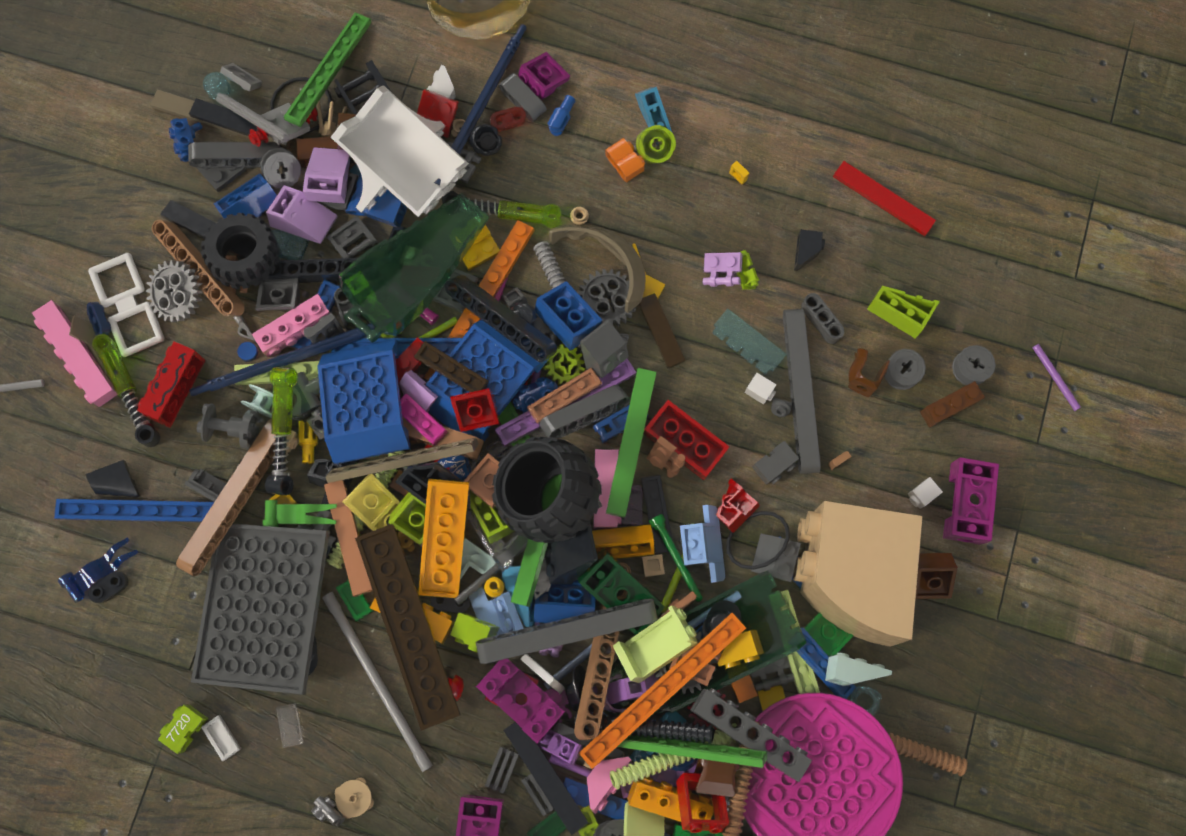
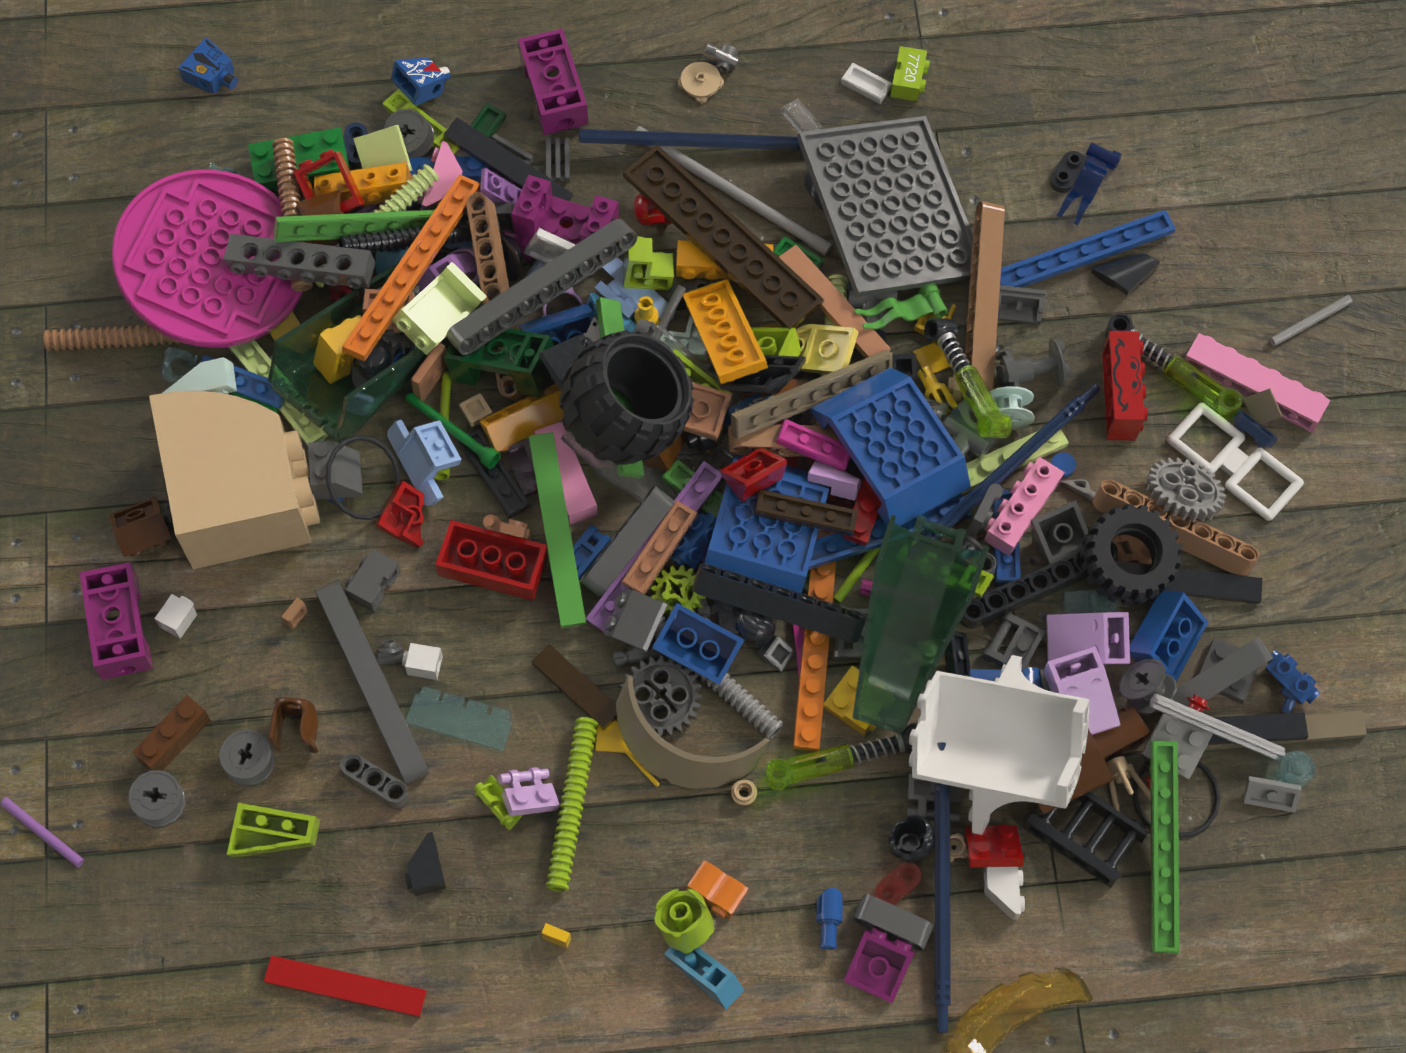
camera: 160 degrees right, 10 degrees down
none -> lime piece [546,717,598,892]
none -> dark blue axle [579,129,801,151]
none -> yellow piece [913,304,956,376]

